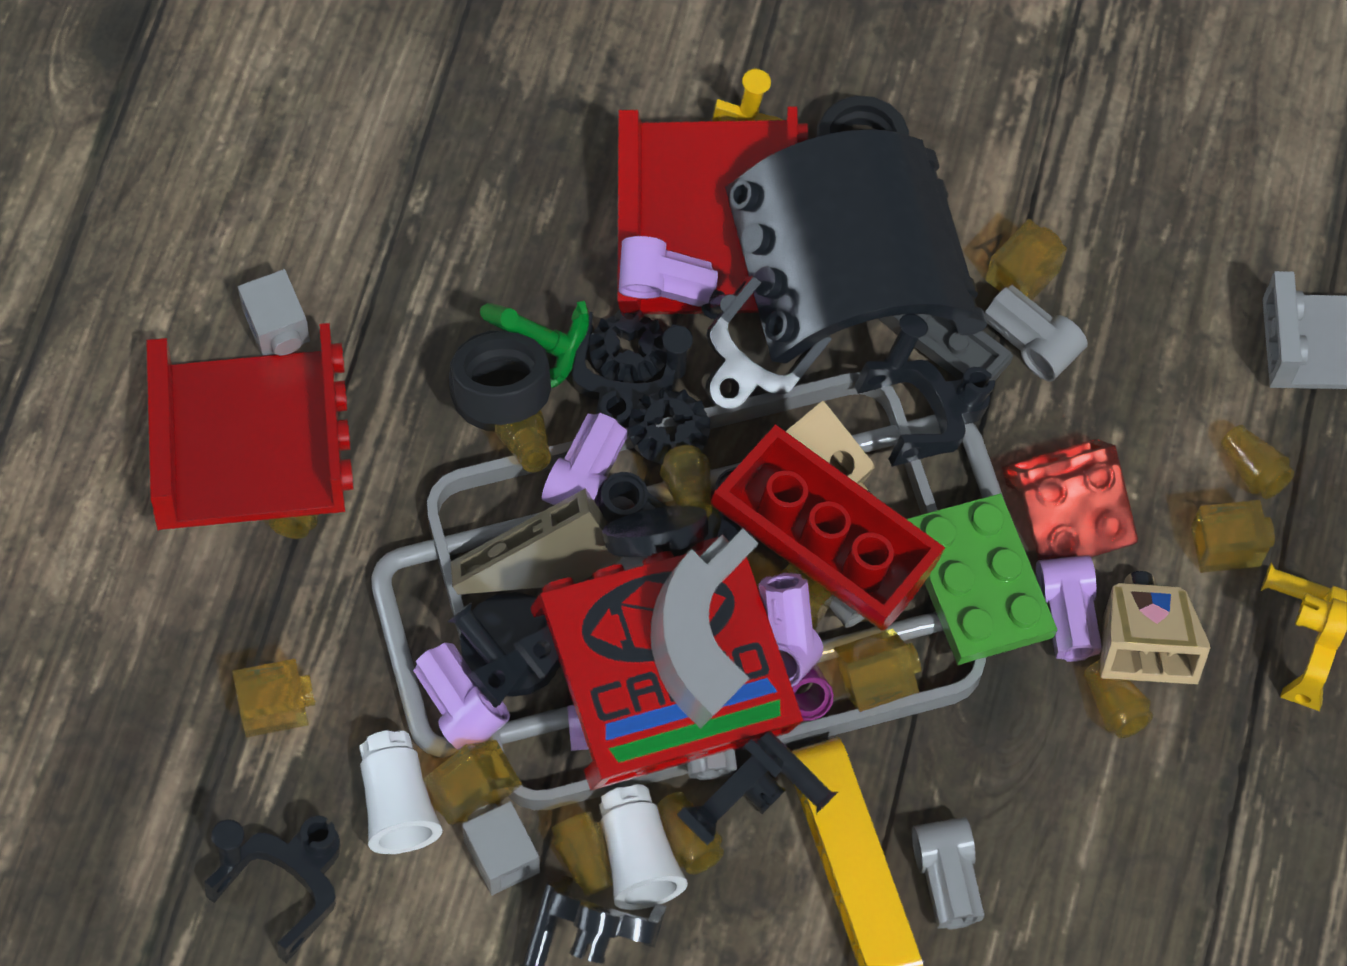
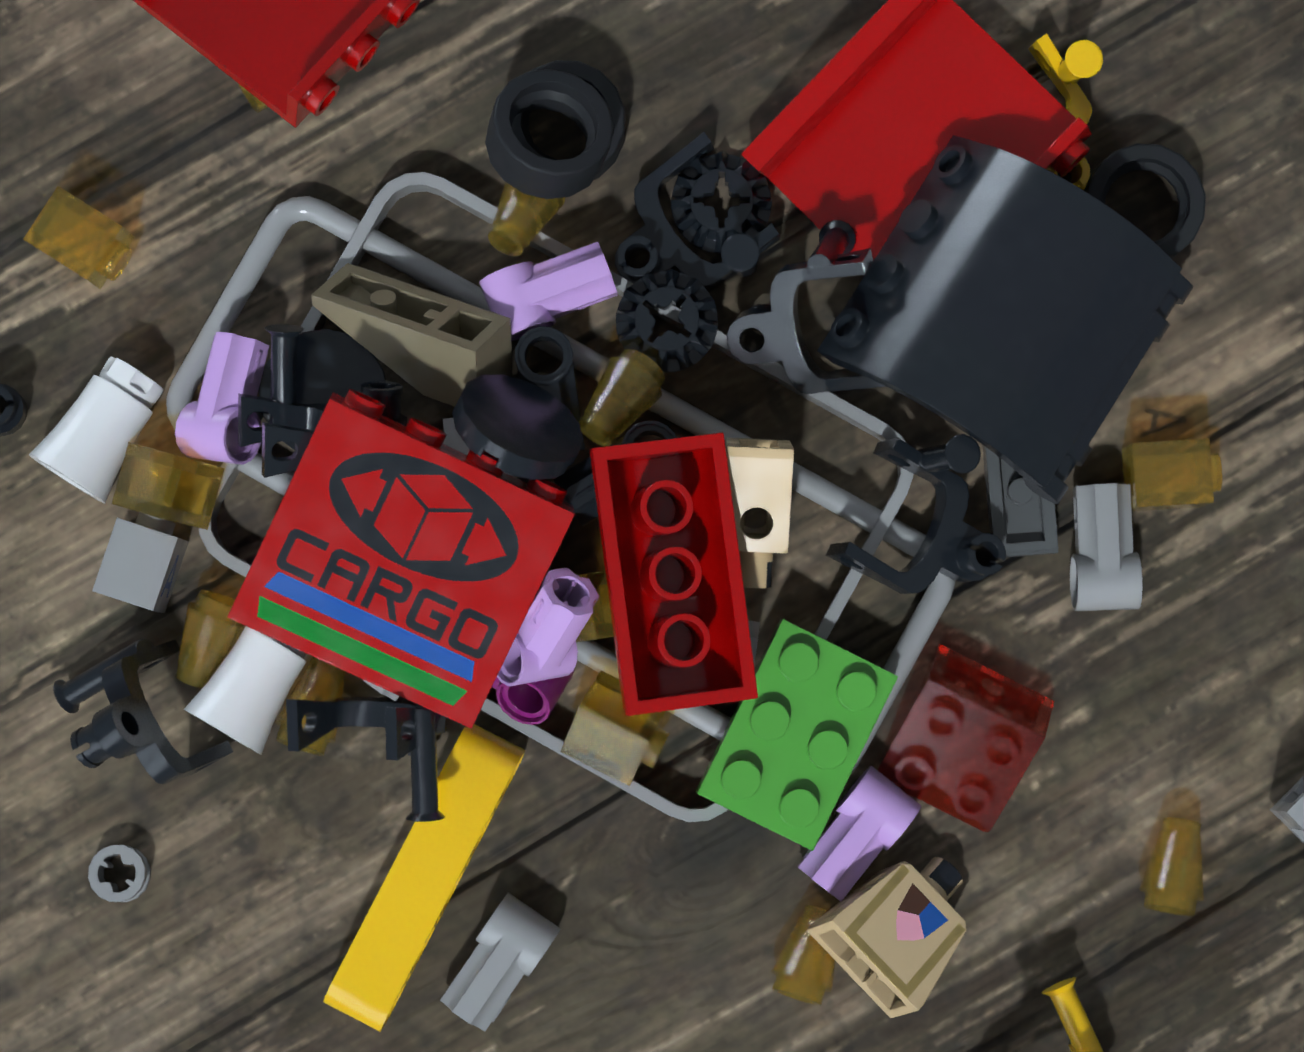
camera: 55 degrees right, 20 degrees up
green piece [480,300,589,388] -> none
lavender piece [619,236,718,307] -> none
light grey arch [651,529,759,728] -> none
clear yellow brick [1191,500,1275,573] -> none

